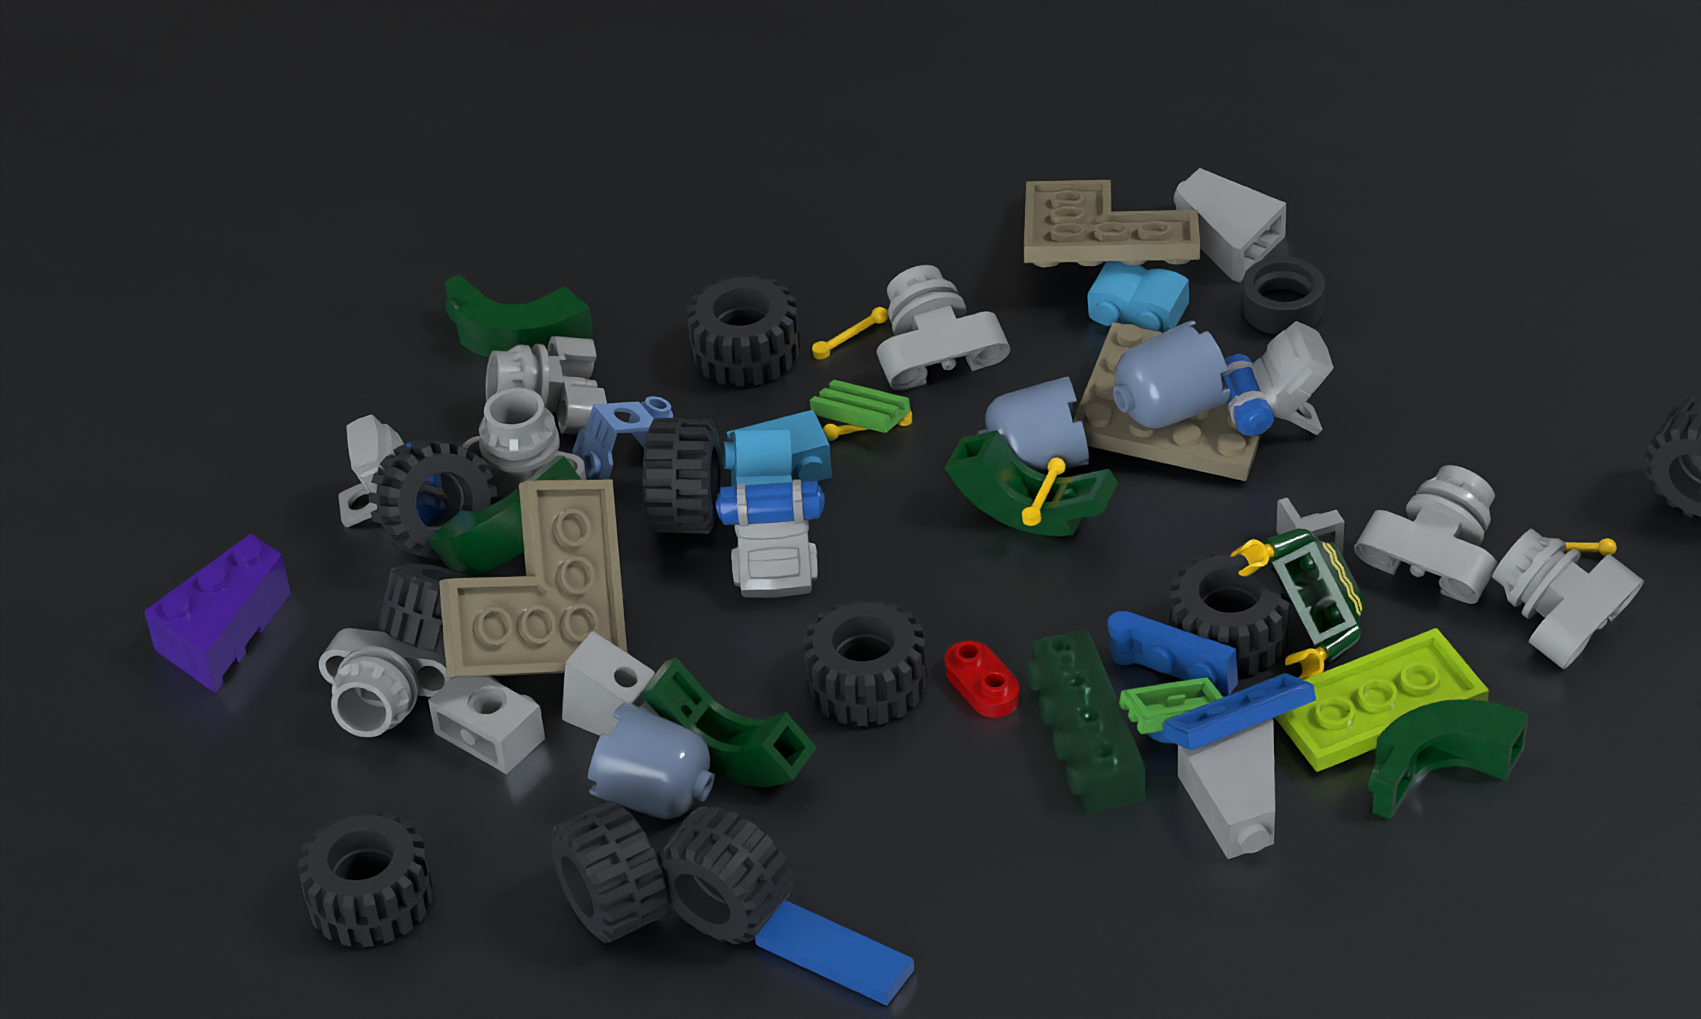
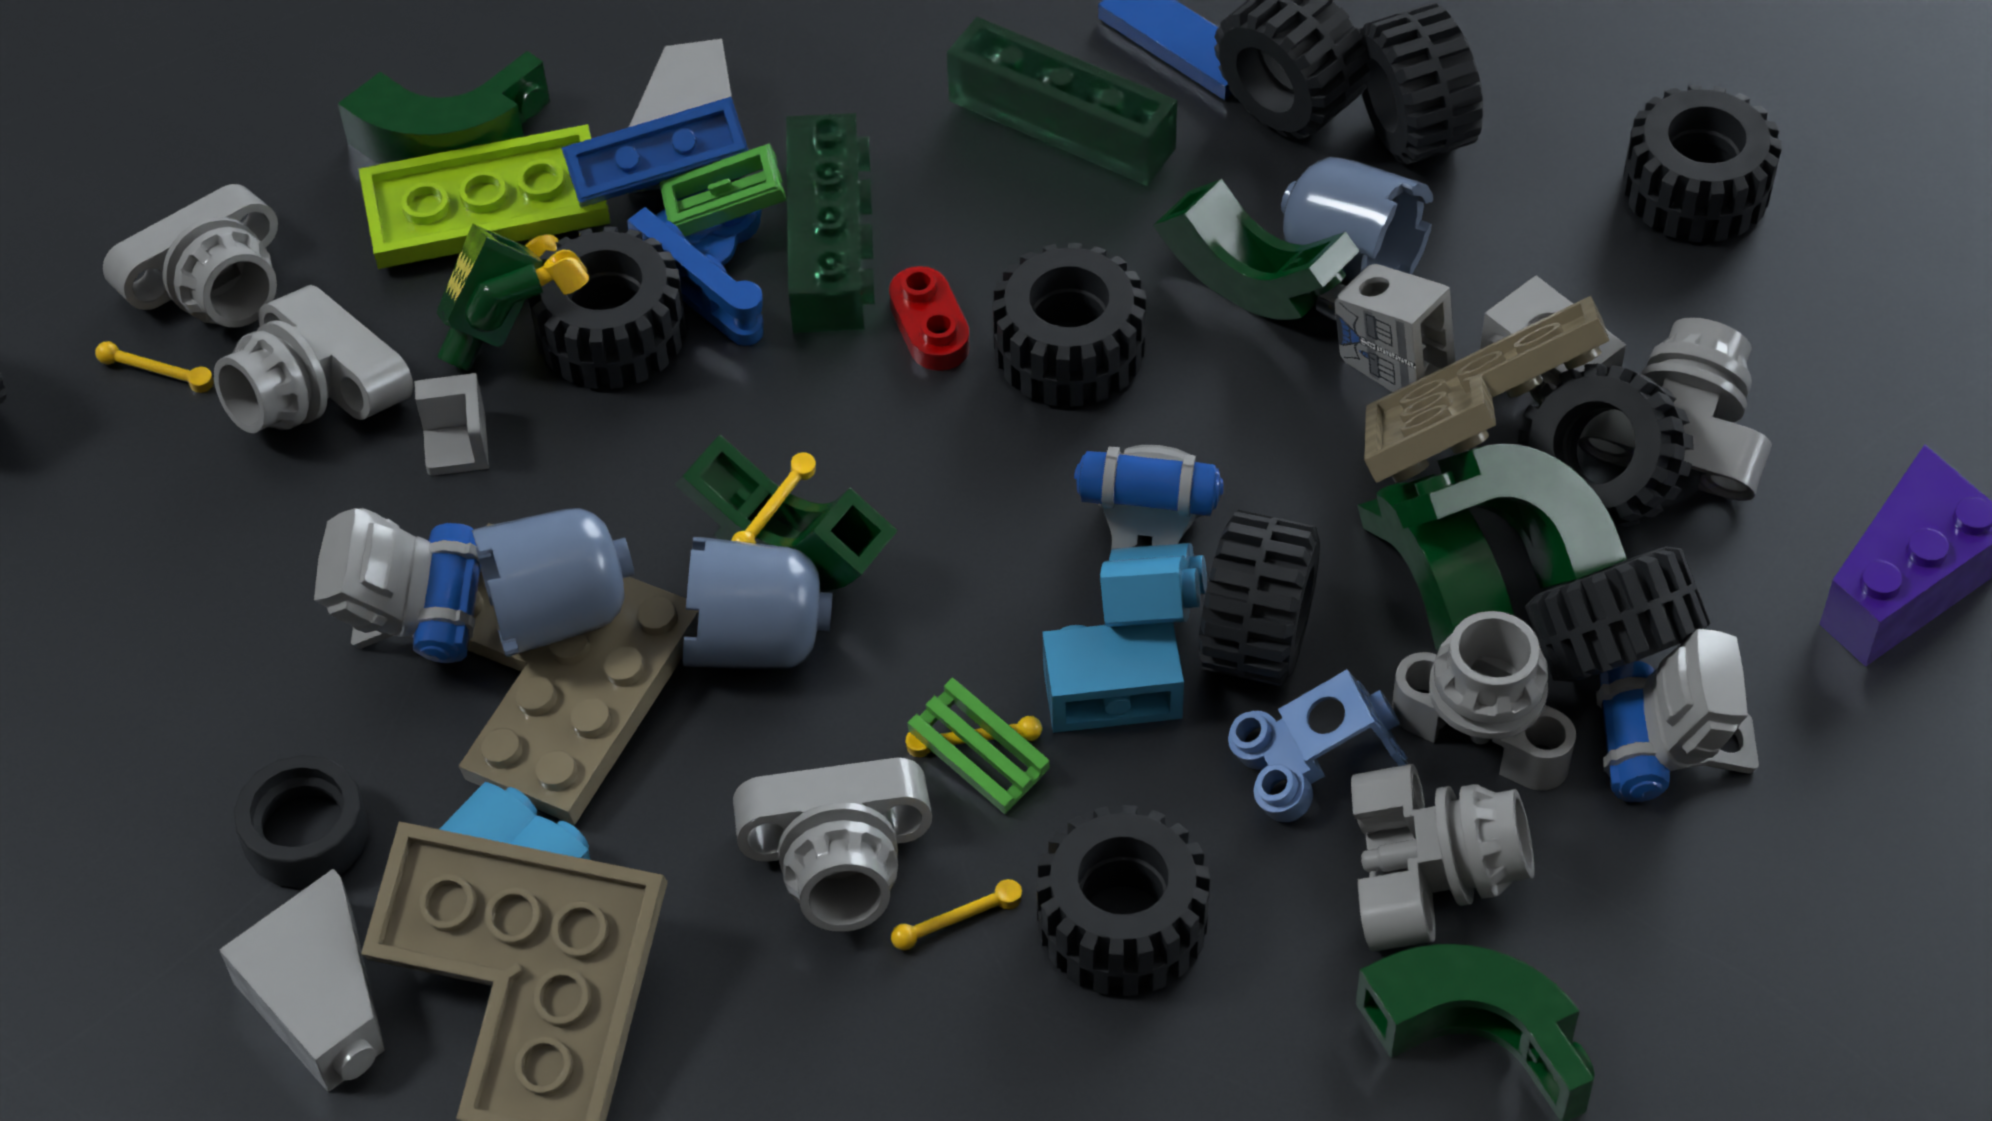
camera: 170 degrees left, 10 degrees up
none -> clear green brick [946,17,1178,186]

